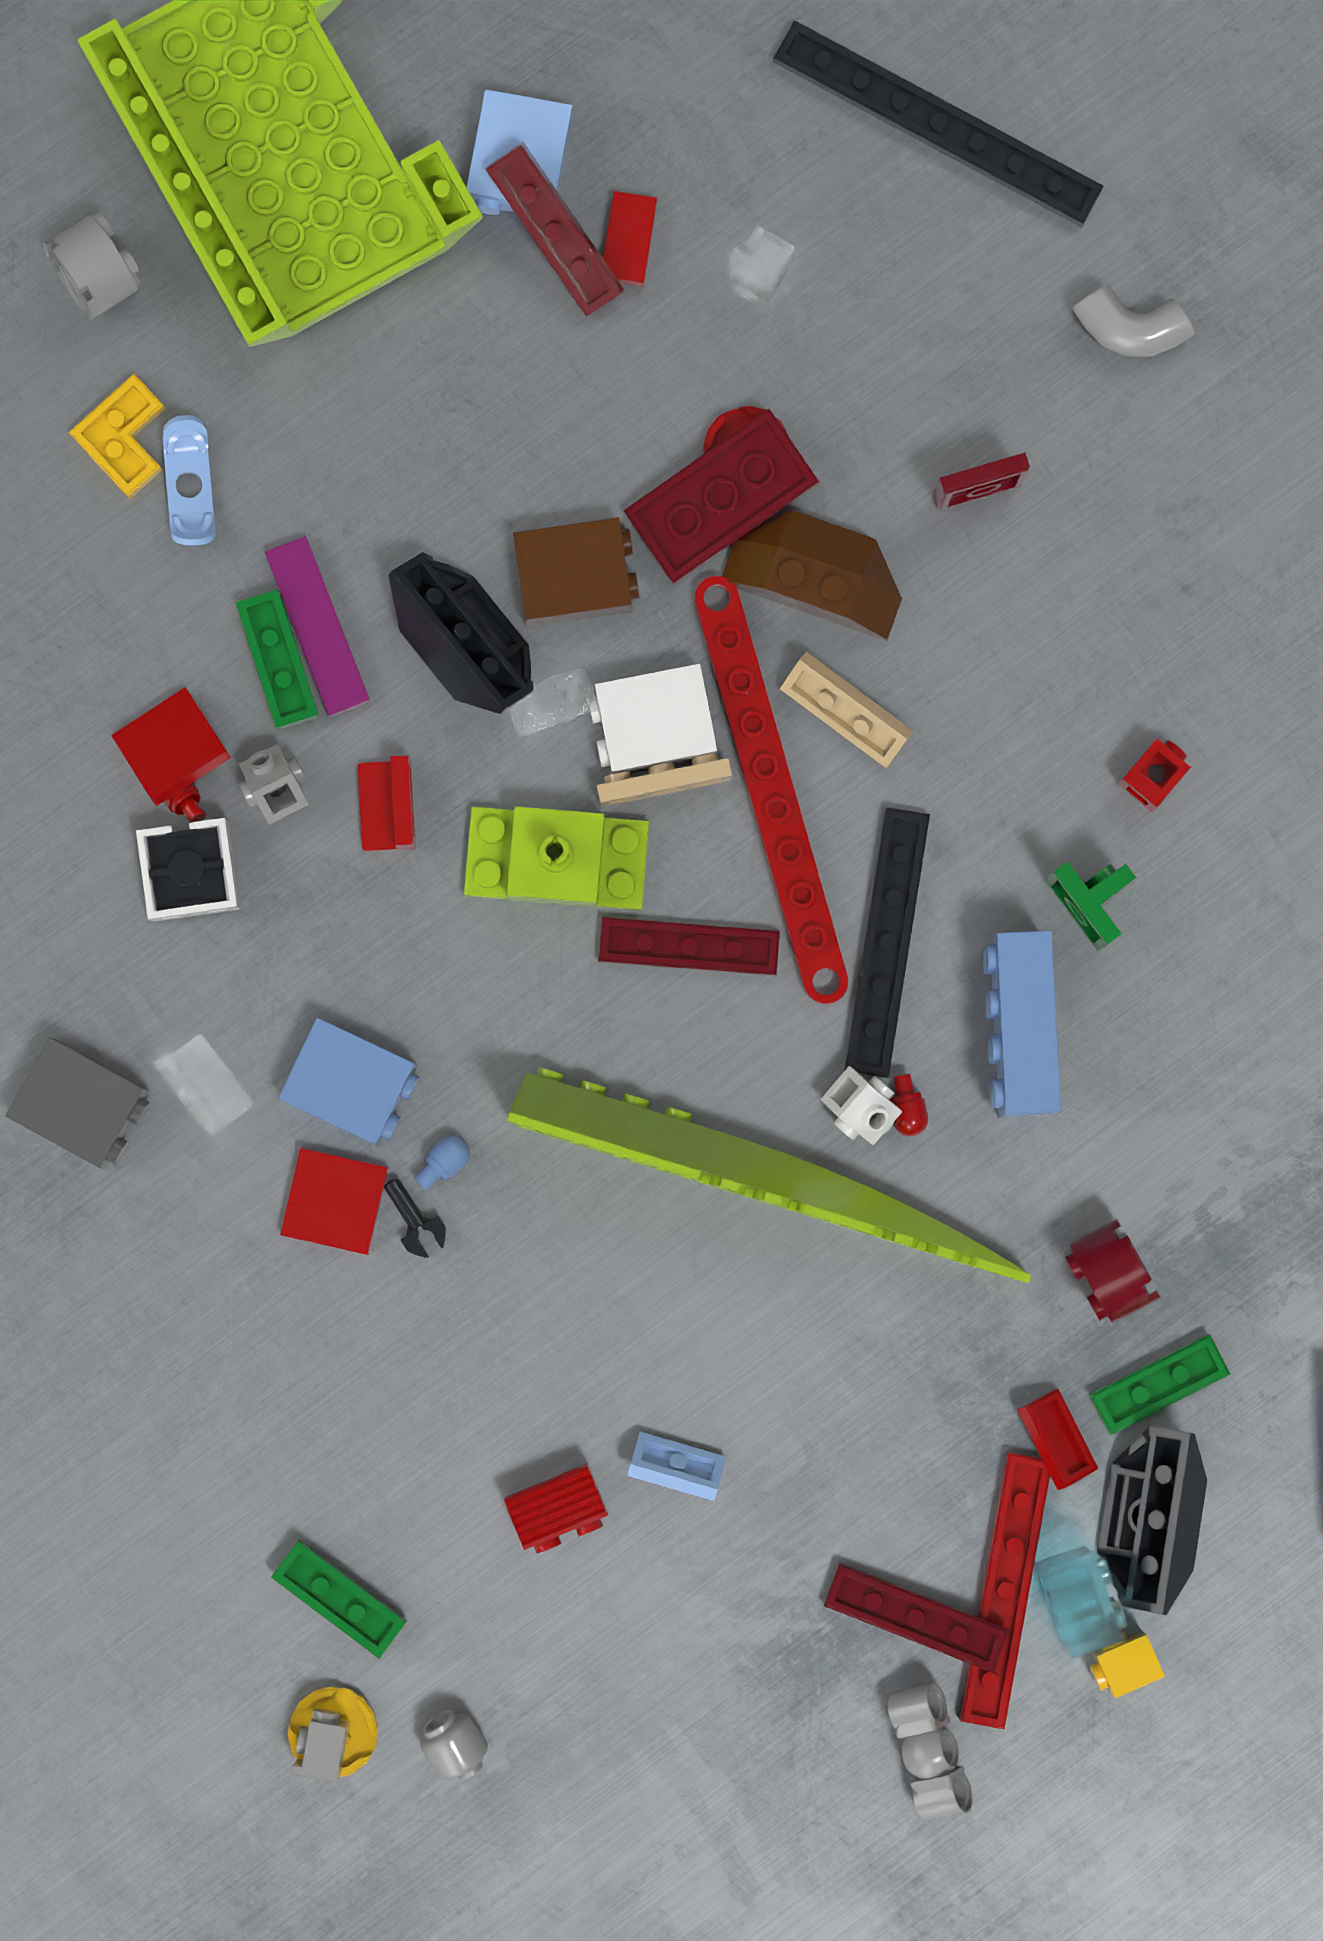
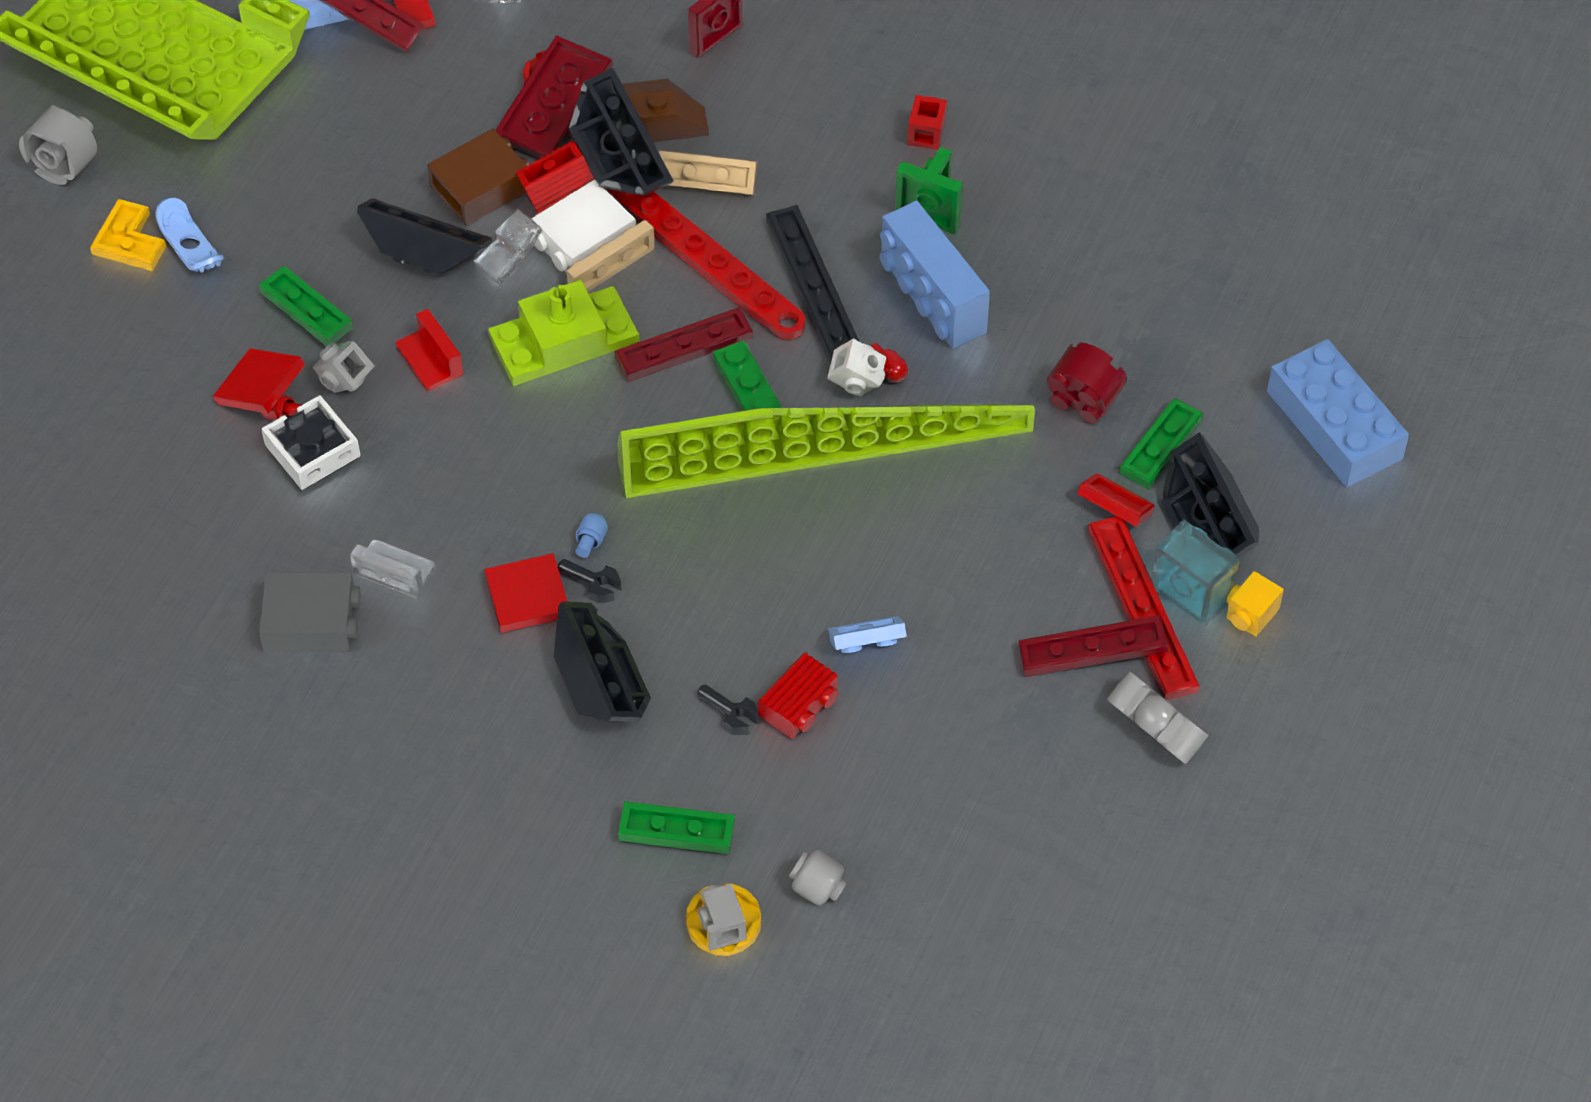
camera: 30 degrees left, 30 degrees down
magenta tile [265,536,371,718] -> none
medium blue brick [278,1018,420,1146] -> none
none -> red brick [516,141,594,214]
none -> black wedge [554,601,651,722]
none -> black wedge [569,68,674,196]
none -> black bar [697,684,759,735]
none -> green plate [713,340,783,411]

